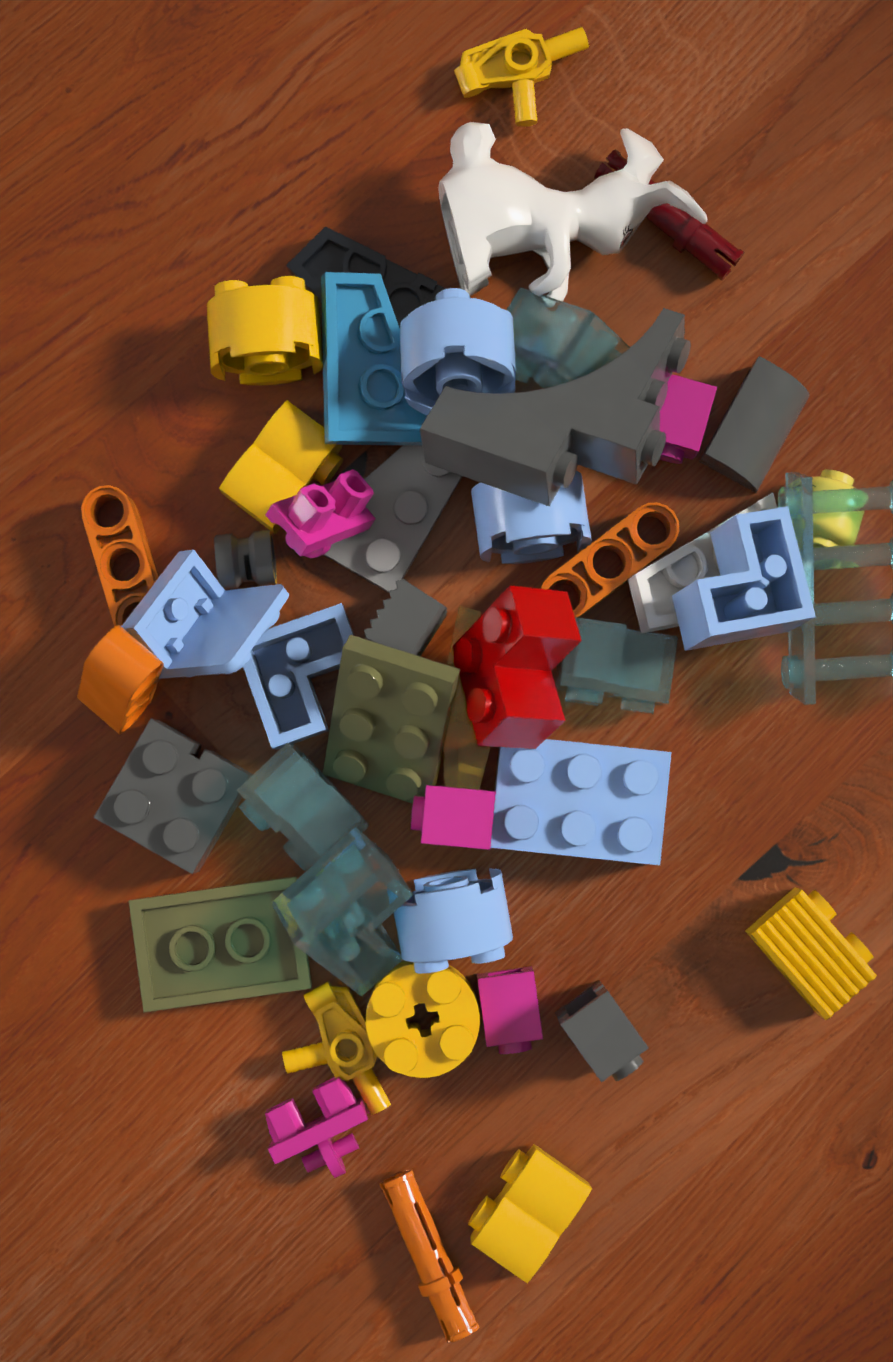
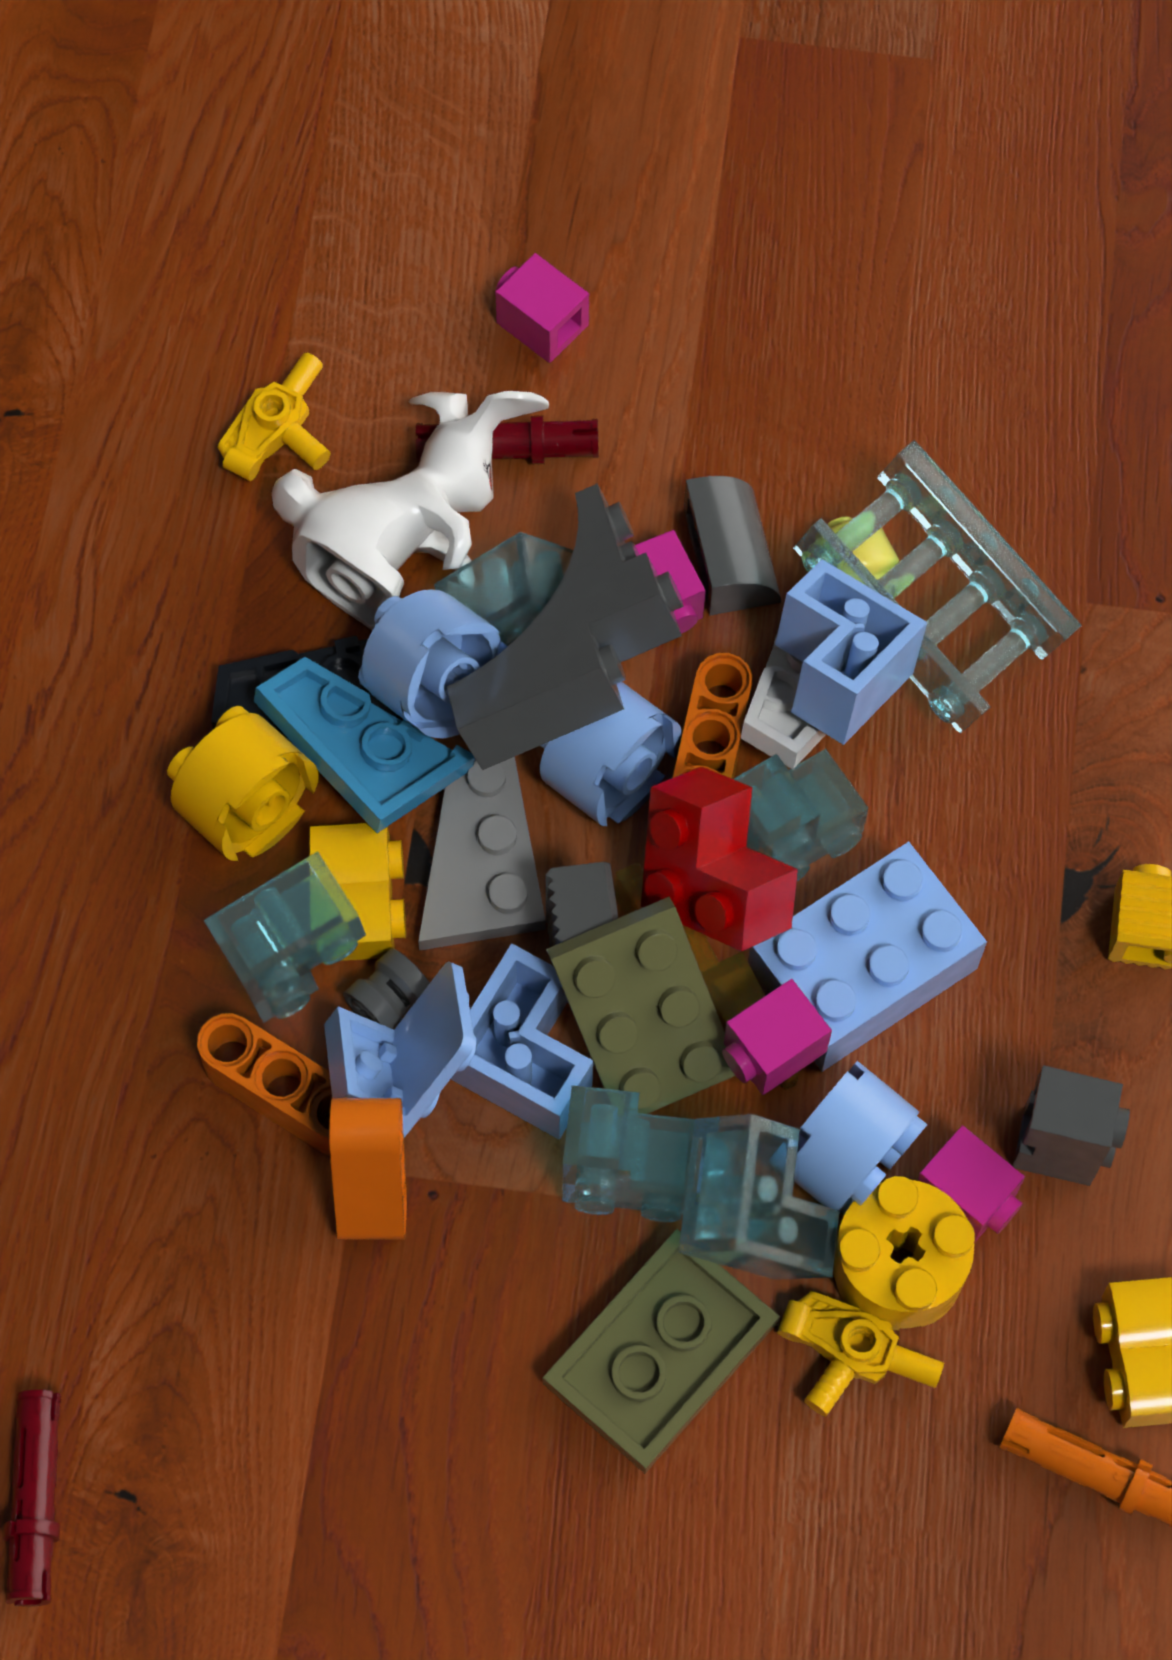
camera: 40 degrees left, 20 degrees down
dark grey piece [94,719,255,874] -> none
dark pink hips [265,1077,370,1178] -> none
dark pink hips [266,469,376,558] -> none
none -> clear light blue brick [203,851,366,1023]
none -> dark pink brick [495,253,589,363]

